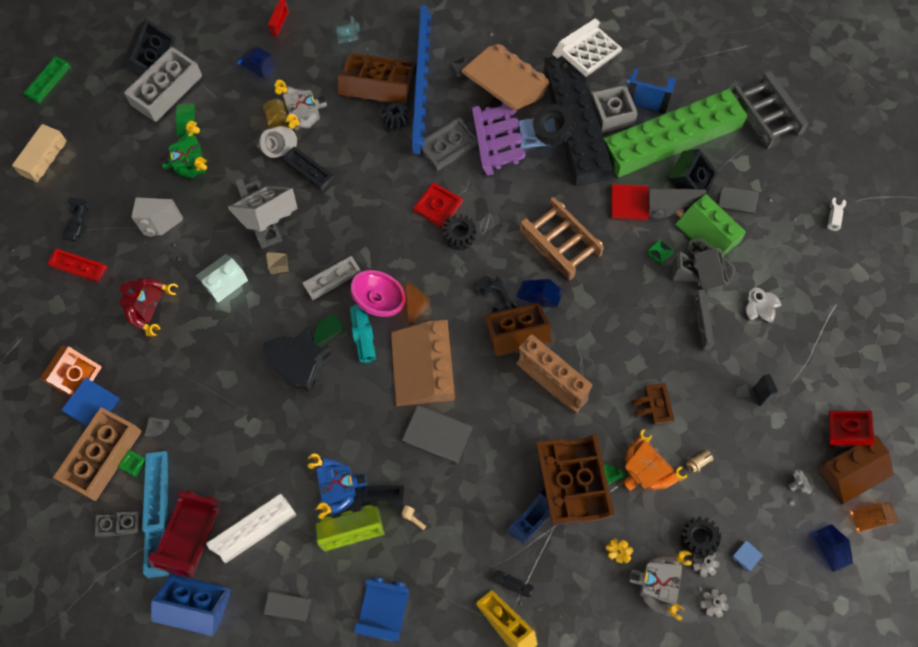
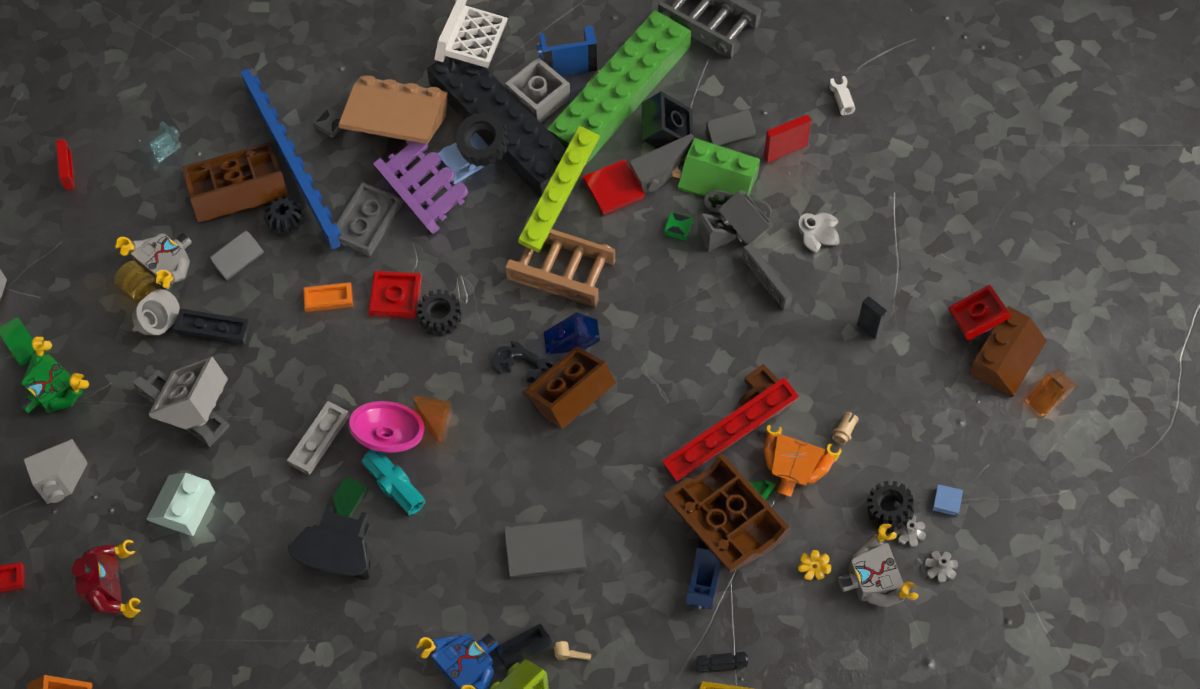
camera: 30 degrees left, 5 degrees down
clear blue slope [237,47,275,79] -> none
dark tan slope [266,252,289,274] -> none
medium nougat slope [391,320,455,406] -> none
medium nougat fence [517,335,593,414] -> none
light grey plant [789,469,813,494] -> none
clear blue slope [812,524,853,572] -> none
none -> dark grey slope [210,230,264,281]
none -> orange tile [303,282,353,312]
none -> lime plate [518,125,600,253]
none -> red plate [662,377,799,483]
none -> red tile [764,114,812,163]

